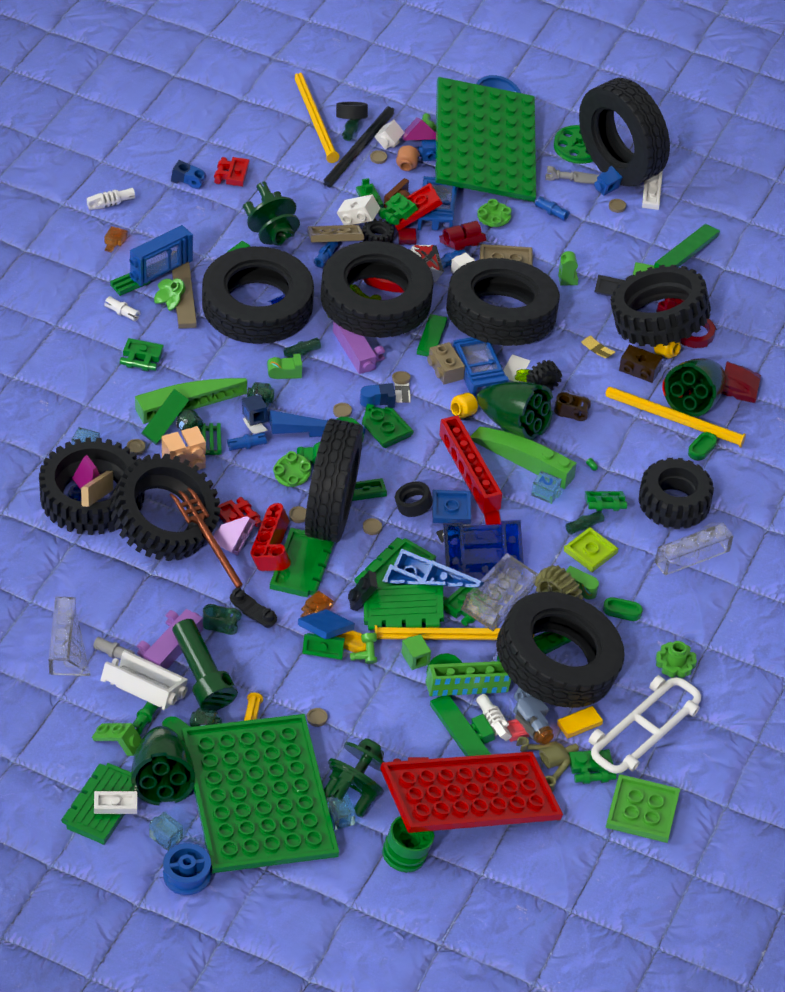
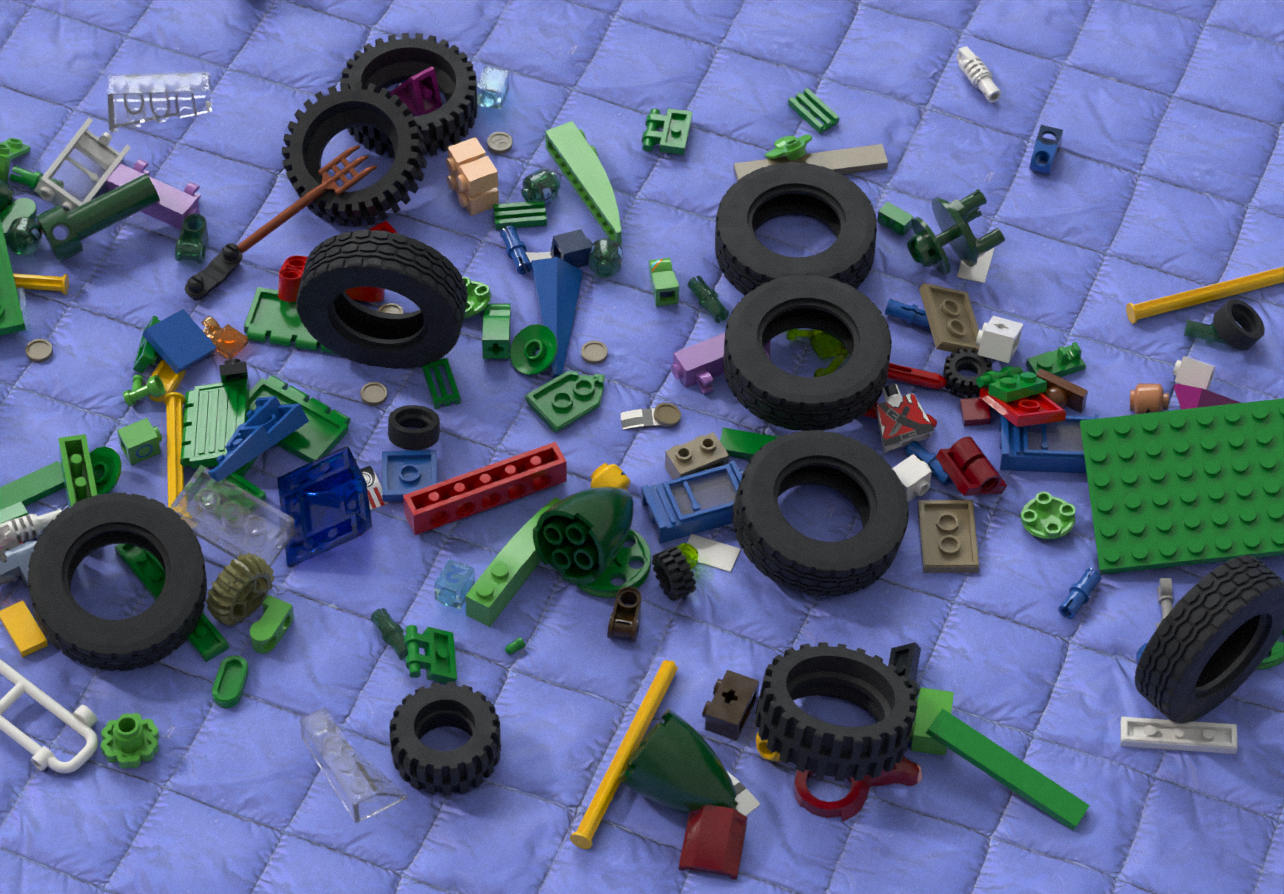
camera: 90 degrees right, 5 degrees up
tan tile [81,471,114,507] -> none
light grey pin [94,637,135,659] -> none
clear orange plate [104,226,128,252] -> none
white pin [104,296,140,322] -> none
blue door [129,225,193,286] -> none
green tile [141,389,189,444] -> none
red plate [214,157,249,187] -> none
lavender slope [214,516,256,556] -> none
black axle [323,106,394,187] -> none
leg [360,383,396,408] -> none
dark tan piece [370,150,387,164] -> none
red sticker [484,510,501,525] -> none
bright green leg [558,251,578,286] -> none
lime tile [563,527,619,572] -> none
clear yellow sticker [581,336,615,358] -> none
dark tan piece [609,199,626,213] -> none
green tile [688,432,717,461] -> none

